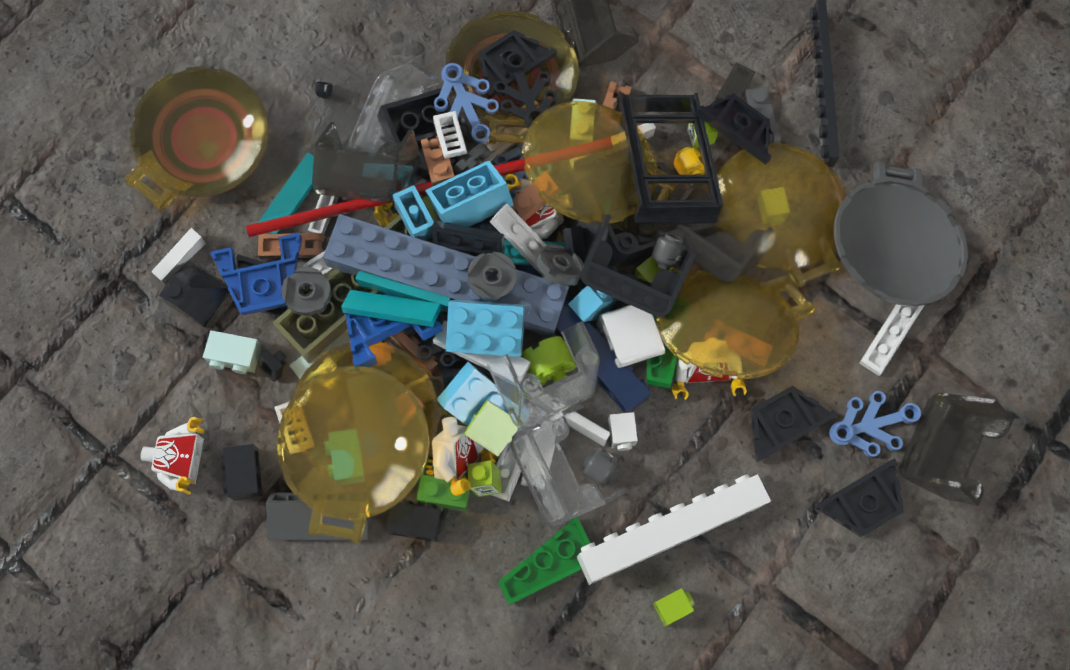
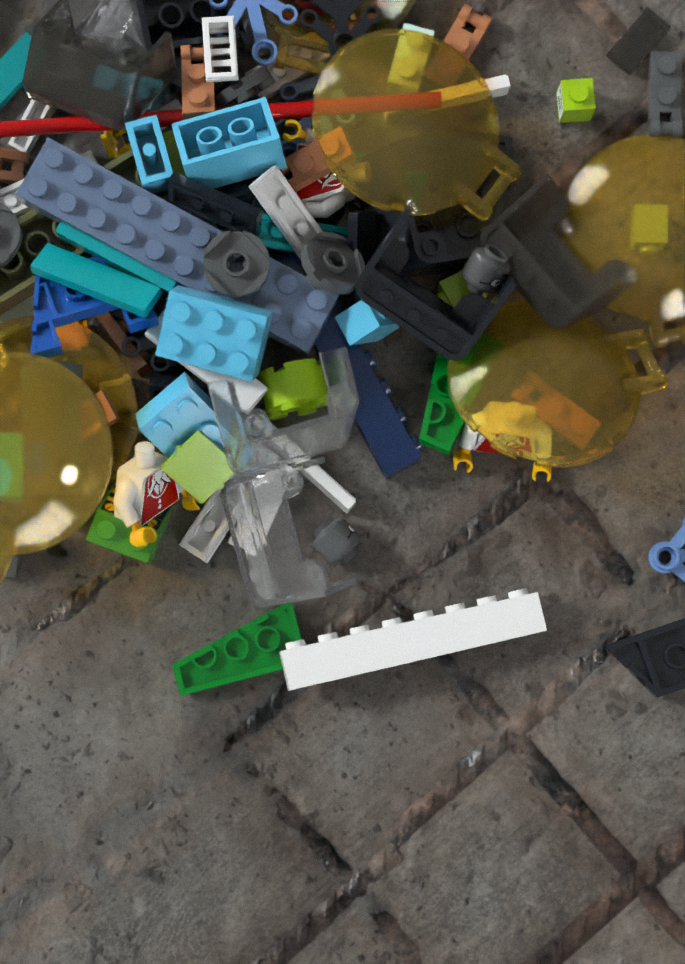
camera: 10 degrees right, 10 degrees up
black brick [385,499,442,543] -> none
lime brick [468,460,502,497] -> none
white piece [597,305,665,368] -> none
white brick [608,412,638,451] -> none
black piece [613,91,723,224] -> none
lime brick [653,588,695,627] -> none
yellow head [674,147,705,175] -> none
black wing [695,93,771,165] -> none
black wing [750,386,837,462] -> none

